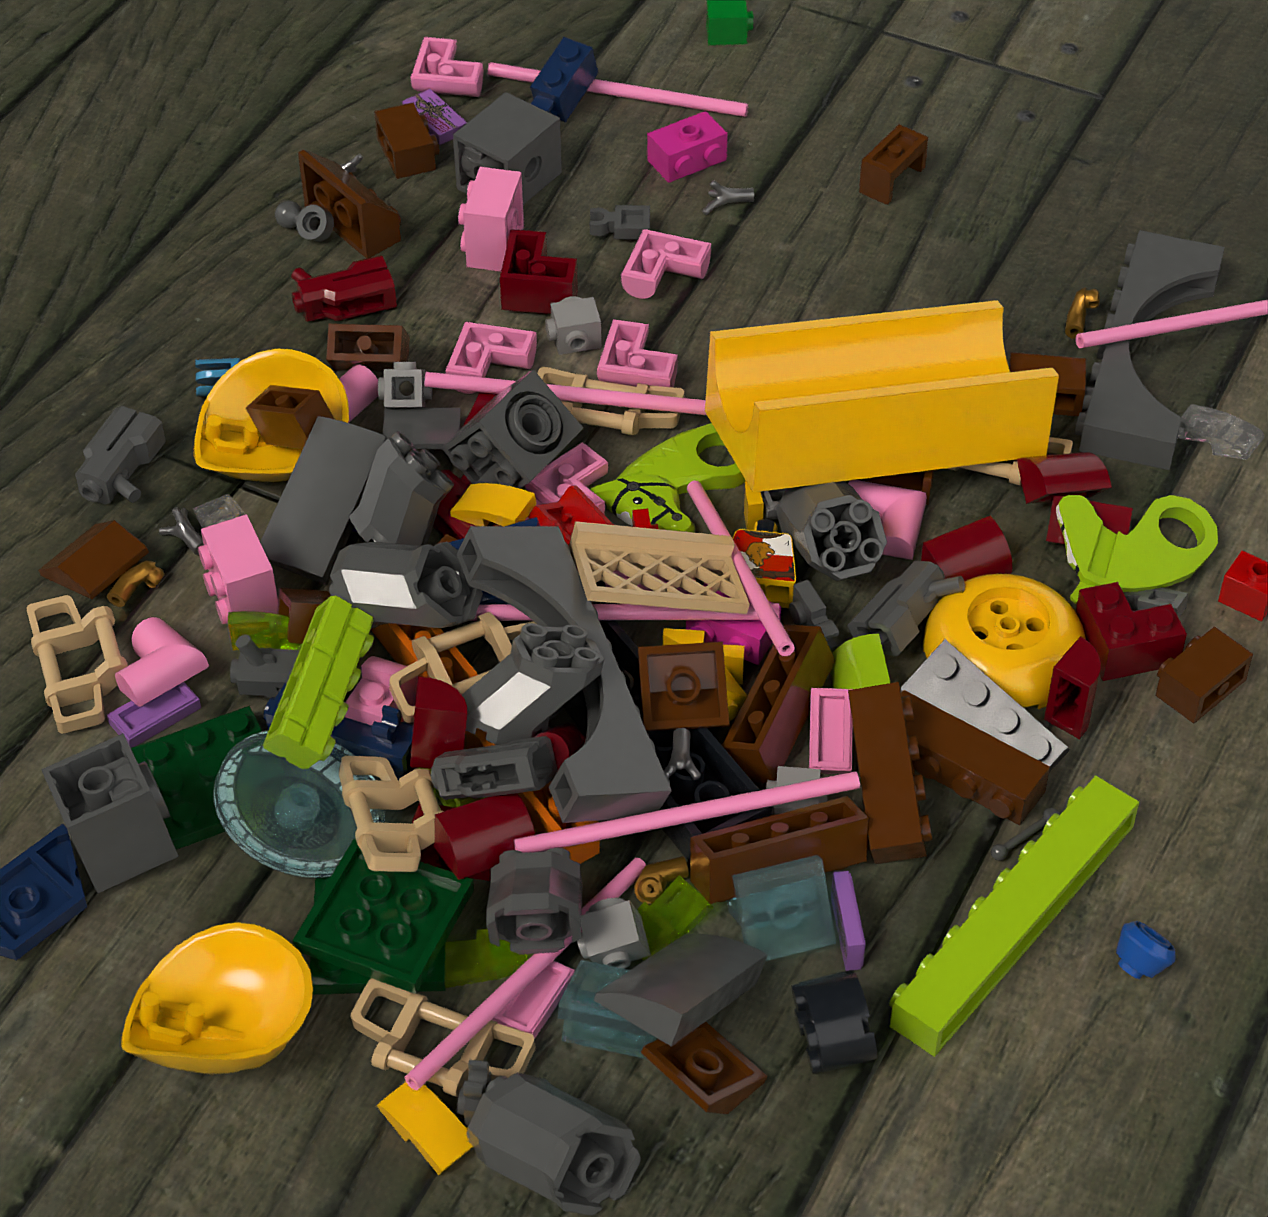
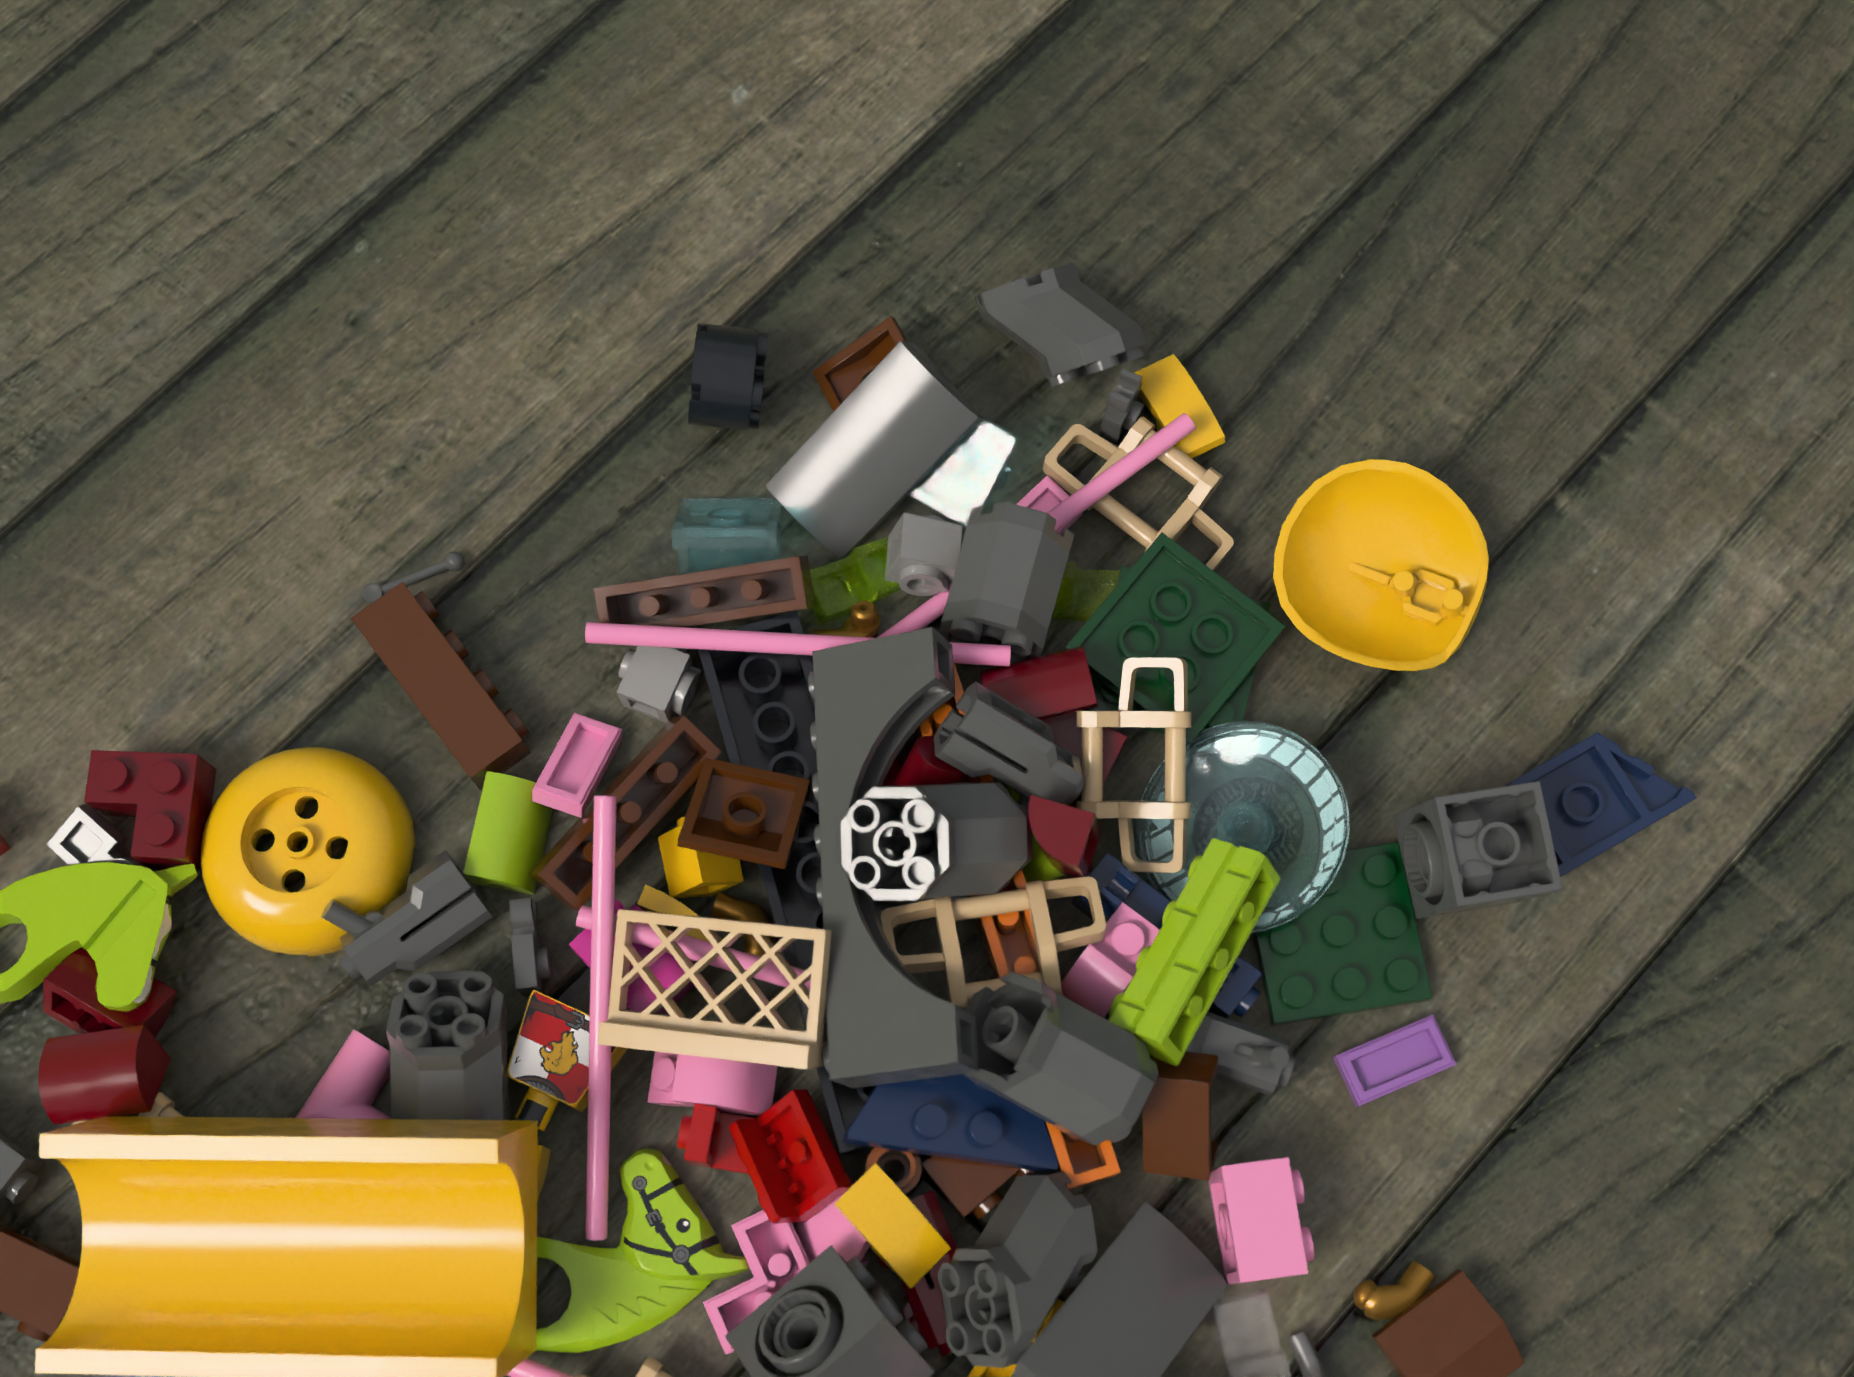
camera: 165 degrees left, 25 degrees up
tan bar [27,595,128,734] -> none
bright pink brick [115,617,209,707] -> none
clear neon green slope [228,611,302,651] -> none
flat silver bar [664,728,701,780] -> none
medium lavender tile [831,871,865,971] -> none
reddish brown brick [848,682,933,864] -> none
lime brick [889,775,1139,1057] -> none
wing [901,639,1070,773] -> none
dark red brick [921,515,1013,581] -> none
dark red brick [1044,636,1101,740] -> none
blue cone [1116,921,1175,979] -> none
reddish brown brick [1155,626,1253,724] -> none

